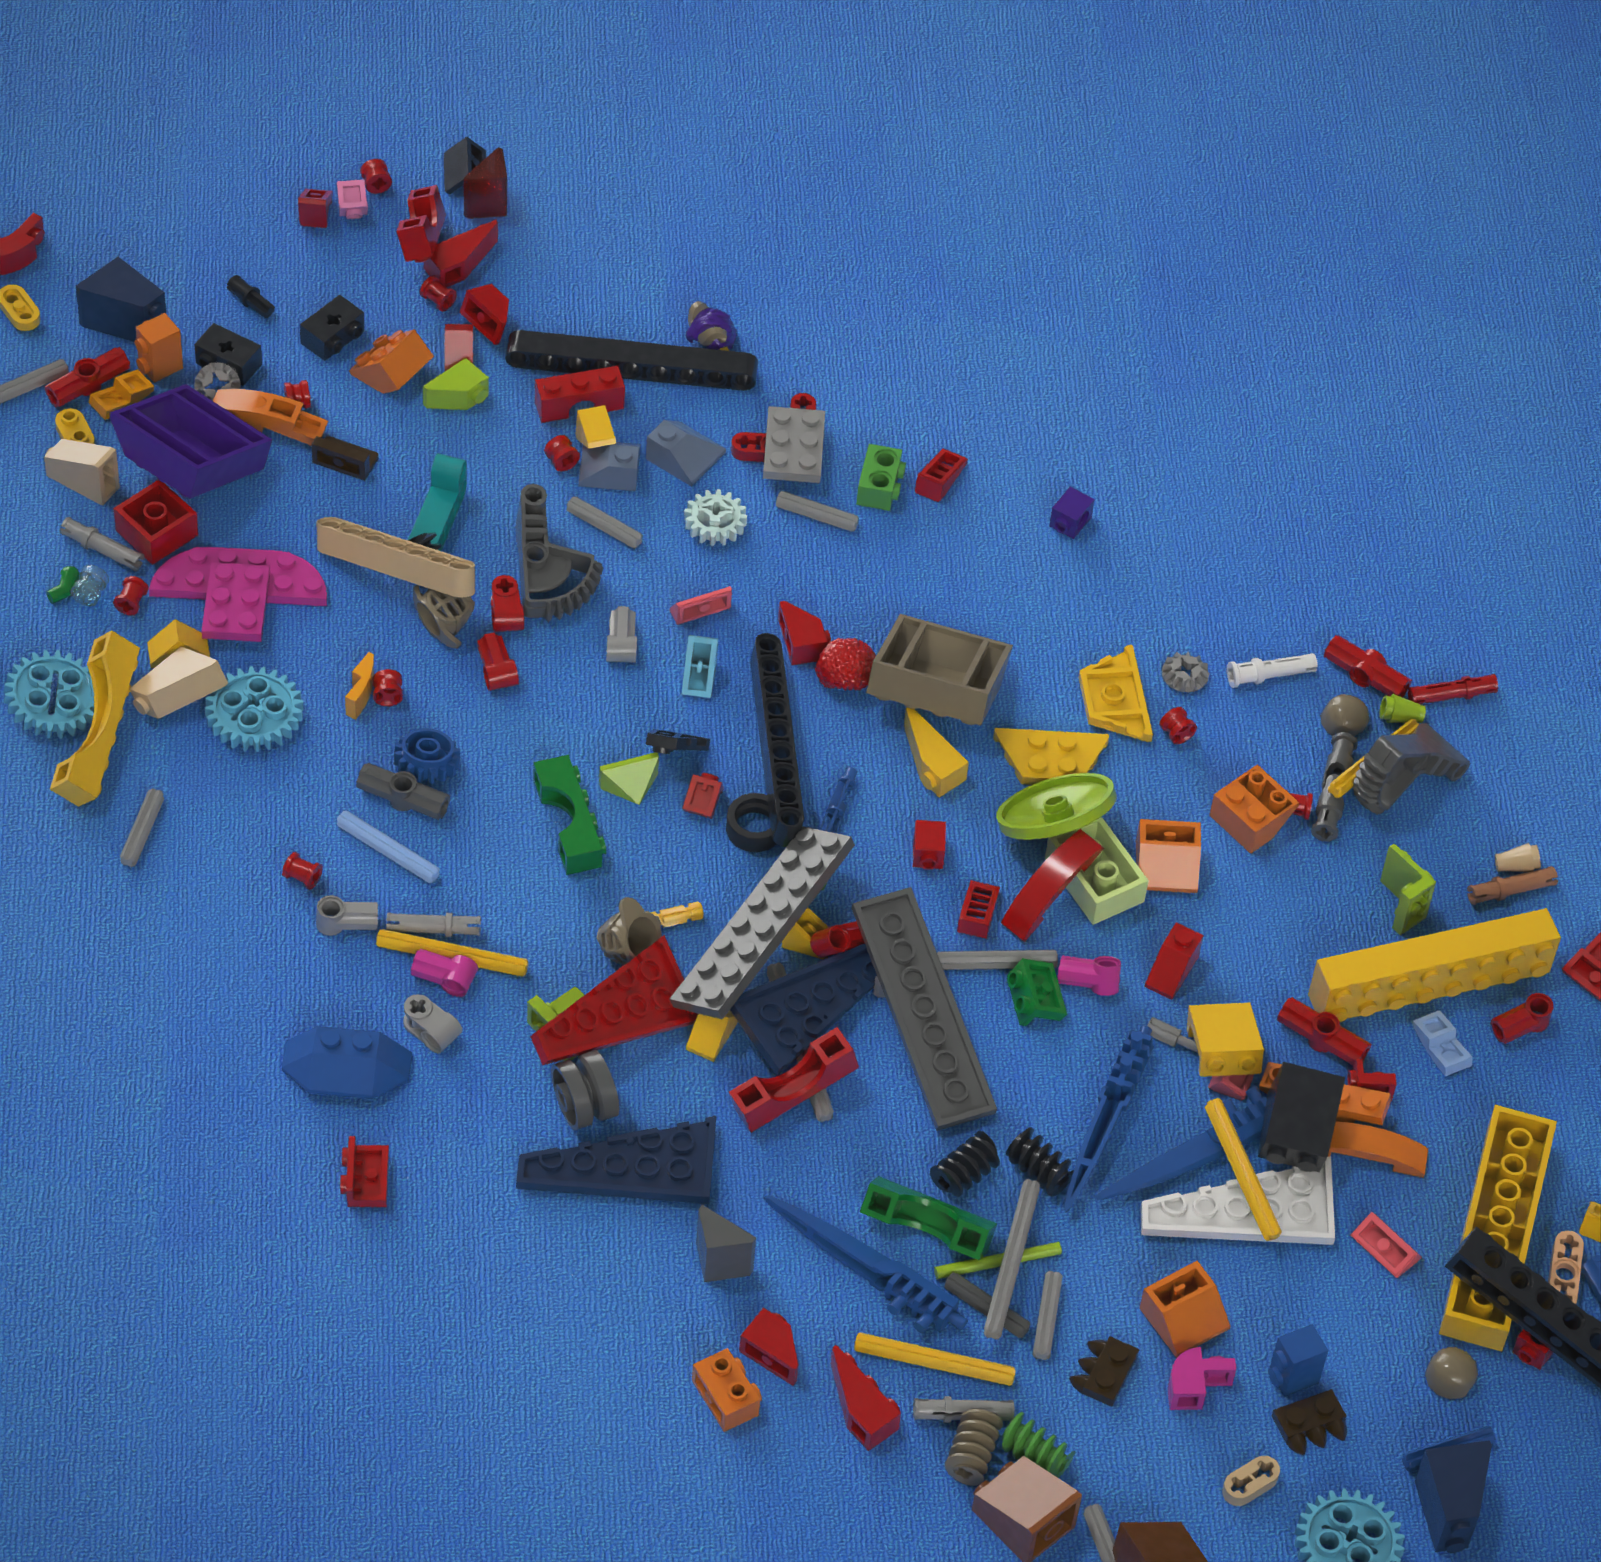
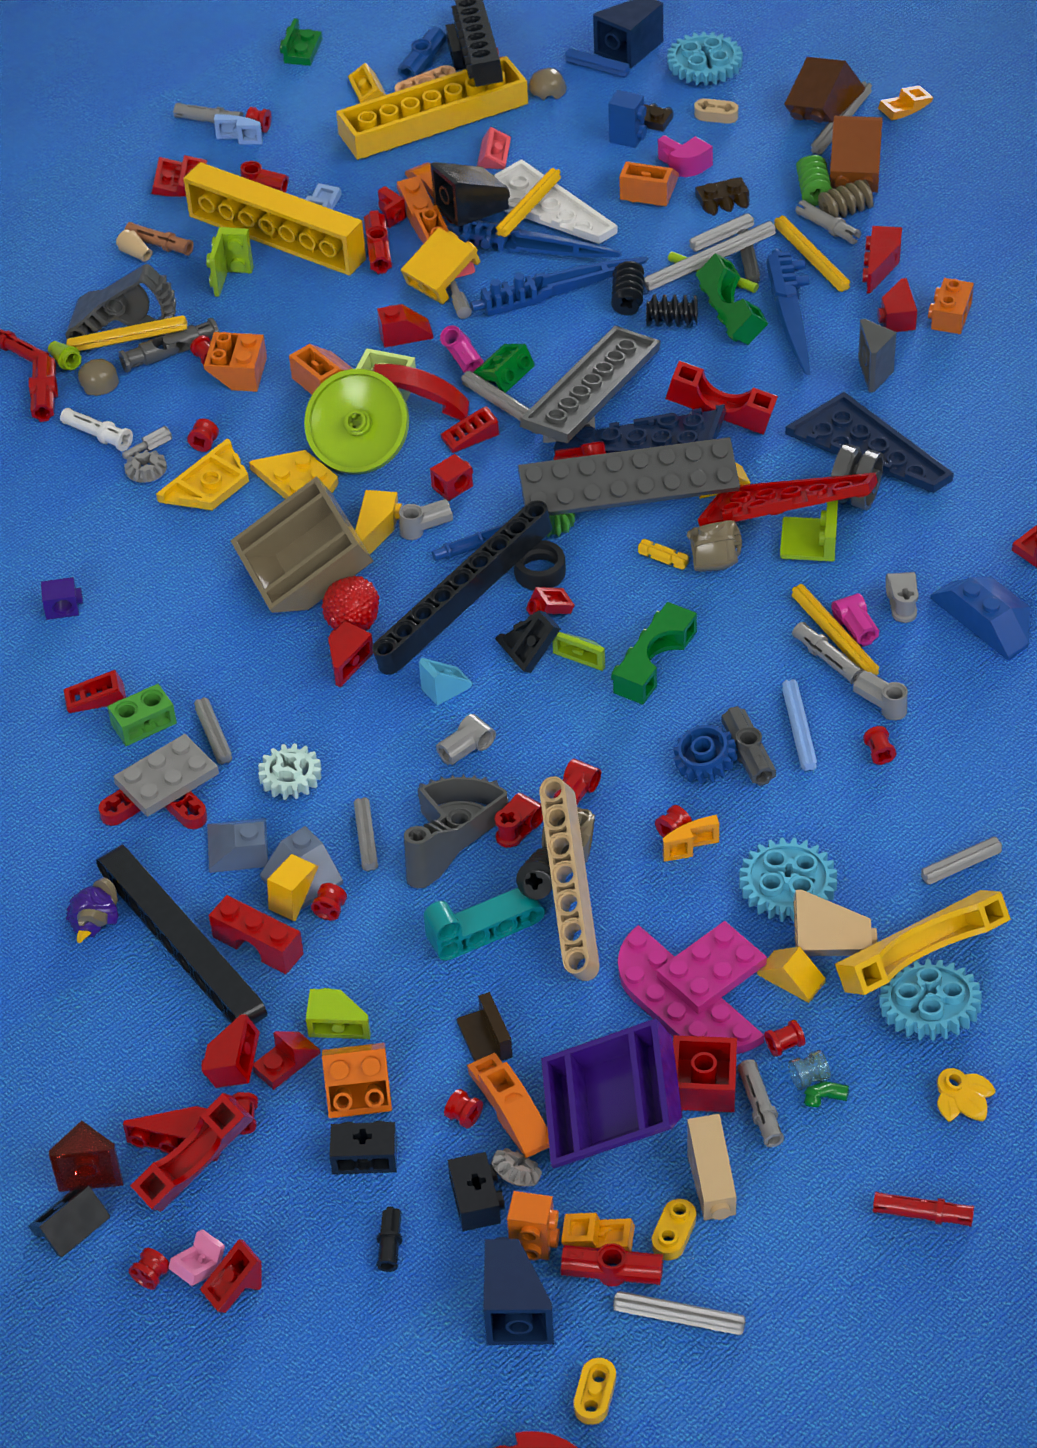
camera: 125 degrees left, 5 degrees down
coral slope [670,586,732,625] -> none
none -> light grey axle [122,426,172,459]
none -> light grey piece [399,499,453,540]

